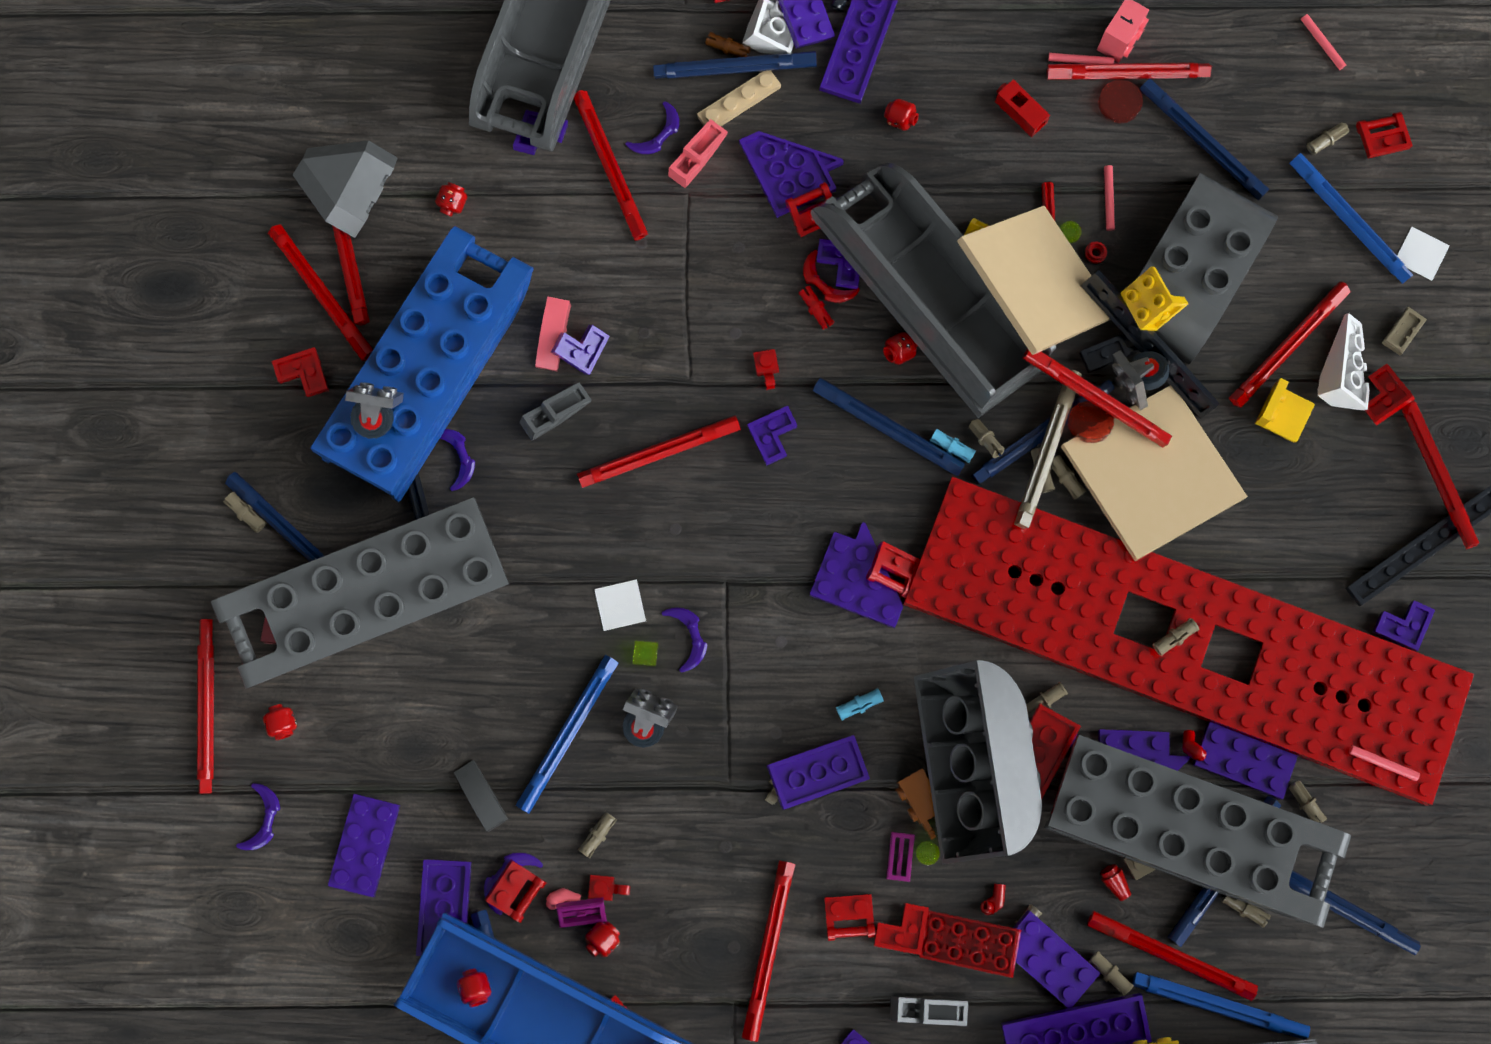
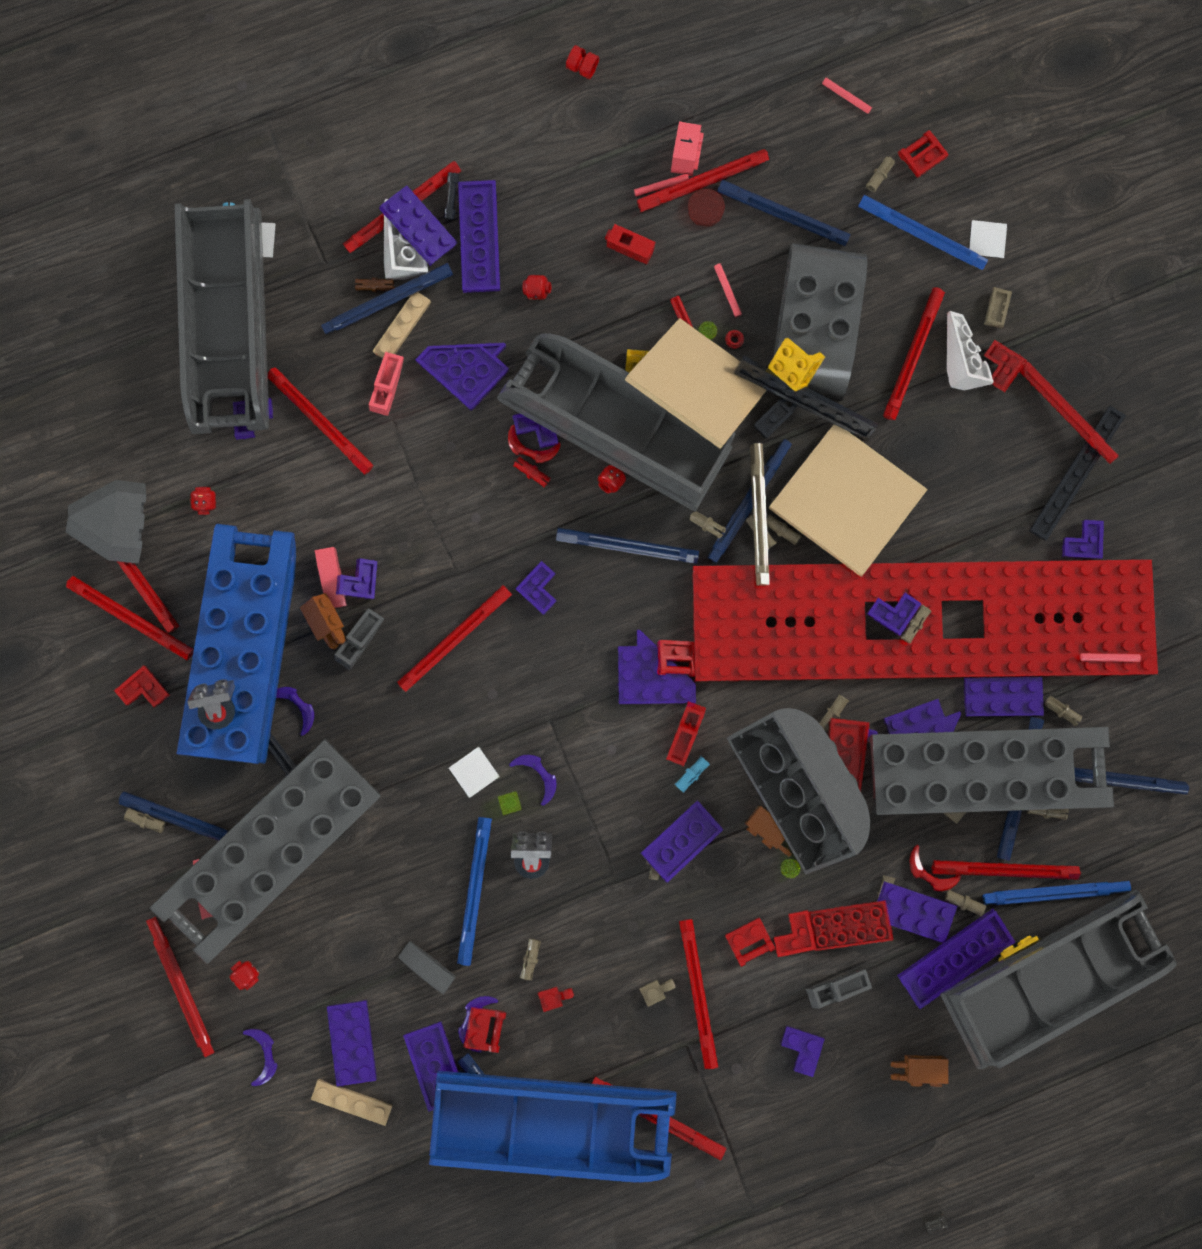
camera: 25 degrees left, 5 degrees up
red head [457,968,492,1007] -> none
coral arm [546,888,582,910] -> none
magenta tile [556,897,607,928] -> none
red head [585,921,620,957] -> none
dark purple piece [625,101,680,154] -> none
red plate [753,349,779,390] -> none
red plate [785,182,832,237] -> none
magenta tile [886,832,915,882] -> none
medium azure pin [930,429,976,463] -> none
red arm [980,884,1006,915] -> none
red piece [1022,348,1172,448] -> none
clear red tile [1068,401,1114,443] -> none
red cone [1100,864,1131,901] -> none
flat silver plate [1112,350,1169,411] -> none
red arm [1182,730,1207,761] -> none
yellow bracket [1255,378,1315,443] -> none
none -> dark orange hinge [300,593,346,650]
none -> tan plate [311,1079,393,1126]
none -> dark tan plate [639,979,676,1007]
none -> red slope [666,701,706,766]
none -> dark purple plate [867,593,921,636]
none -> red piece [909,845,962,891]

